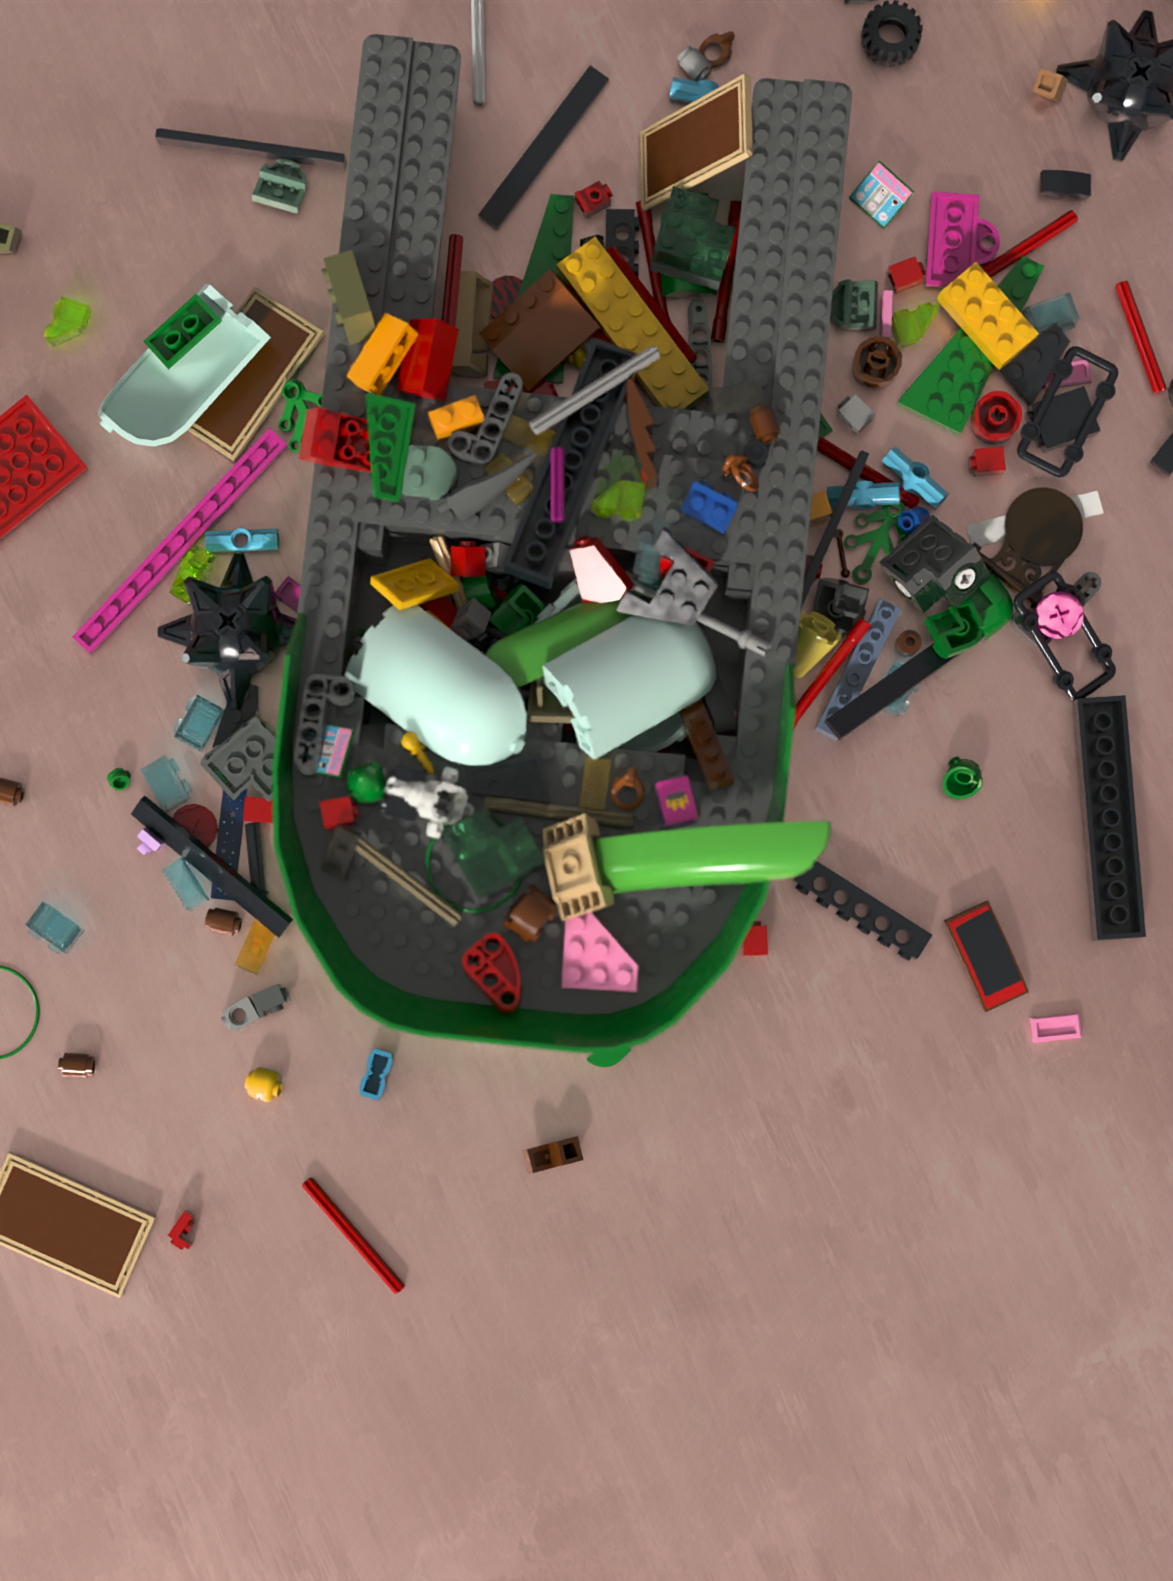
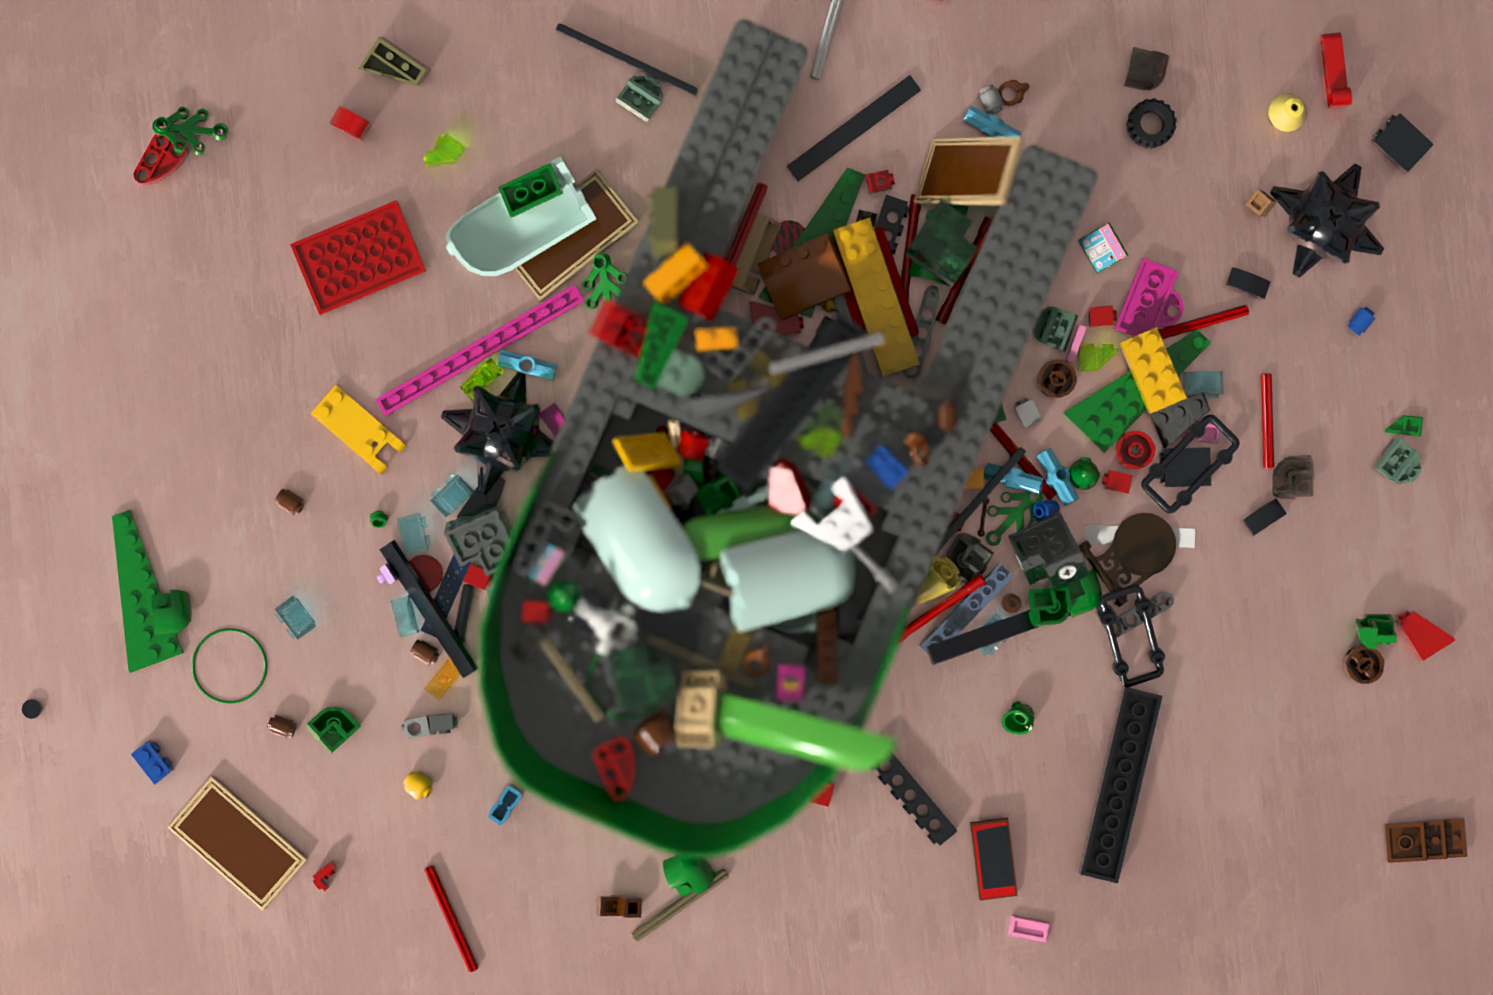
camera: 20 degrees right, 5 degrees up
yellow bar [402,731,434,774] -> none
magenta axle [551,447,564,522] -> none
bright pink plate [562,913,640,992] -> none
tile [1035,591,1084,639] -> none
none -> green brick [306,707,361,754]
none -> yellow hinge [311,384,407,475]
none -> dark tan axle [631,869,729,942]
none -> green brick [663,856,716,896]
none -> green helmet [1069,457,1100,490]

